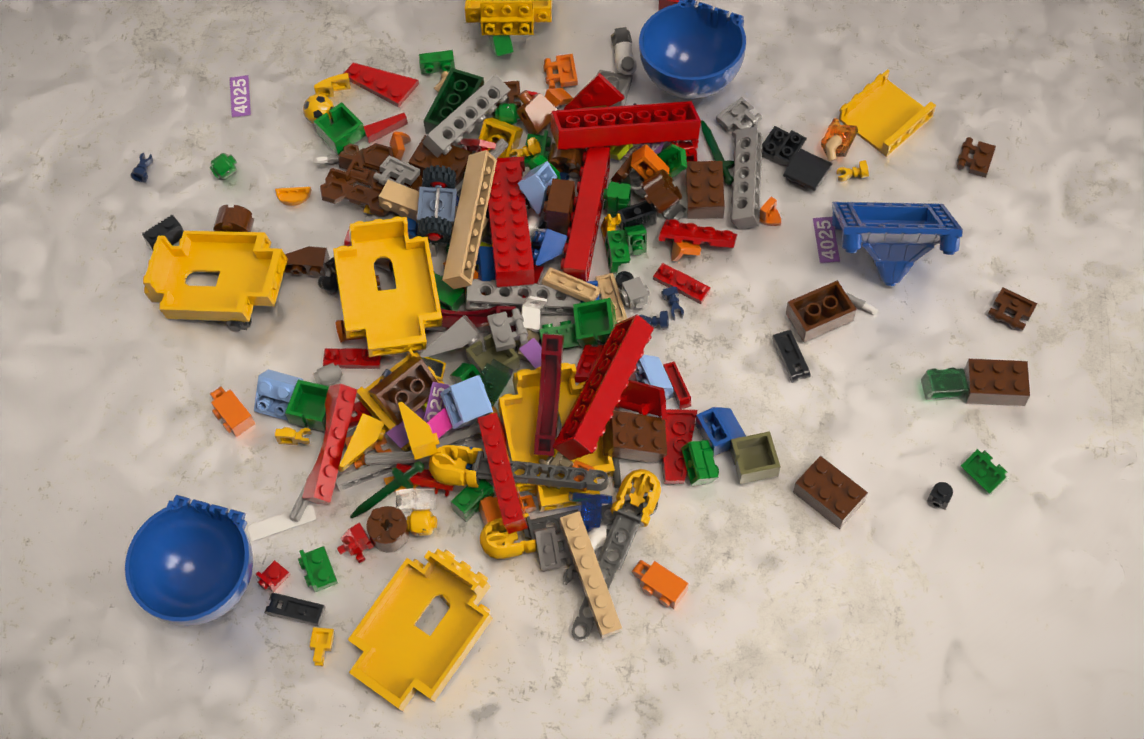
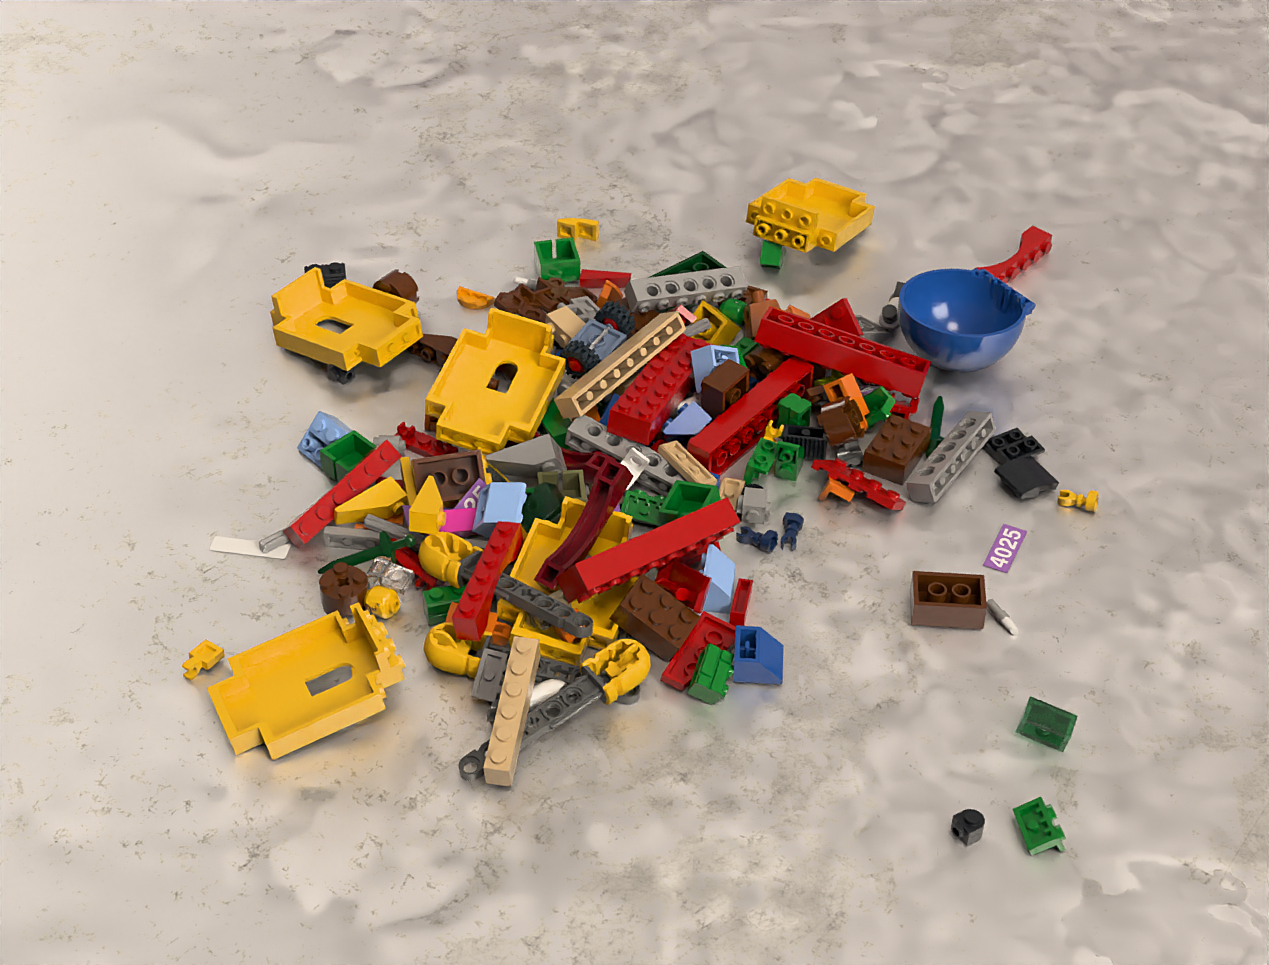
camera: 25 degrees right, 20 degrees down
blue windscreen [125,495,253,626] -> none
dark blue piece [130,153,153,183] -> none
green head [209,153,237,179] -> none
orange brick [210,386,255,437] -> none
medium lavender sticker [230,75,251,117] -> none
red bracket [256,560,290,593] -> none
black plate [264,593,326,627] -> none
yellow plate [275,427,312,445] -> none
green bracket [298,546,338,593] -> none
yellow piece [303,94,334,124] -> none
red piece [337,522,374,563] -> none
red wing [343,63,419,107] -> none
green bracket [419,50,455,75] -> none
light grey plate [487,308,528,352] -> none
yellow piece [509,137,541,157] -> none
orange plate [543,54,578,89] -> none
clear blue piece [569,492,613,532] -> none
orange brick [631,560,689,609] -> none
red plate [653,263,711,304] -> none
light grey plate [716,97,762,138] -> none
olive piece [730,431,781,484] -> none
orange tile [759,196,781,226] -> none
black plate [772,329,811,383] -> none
reddish brown brick [793,455,868,529] -> none
clear orange bracket [821,118,858,157] -> none
tan arm [825,135,842,161] -> none
blue piece [832,202,963,286] -> none
yellow panel [839,69,936,157] -> none
reddish brown plate [957,137,996,178] -> none
reddish brown brick [964,359,1030,406] -> none
reddish brown plate [988,287,1038,331] -> none

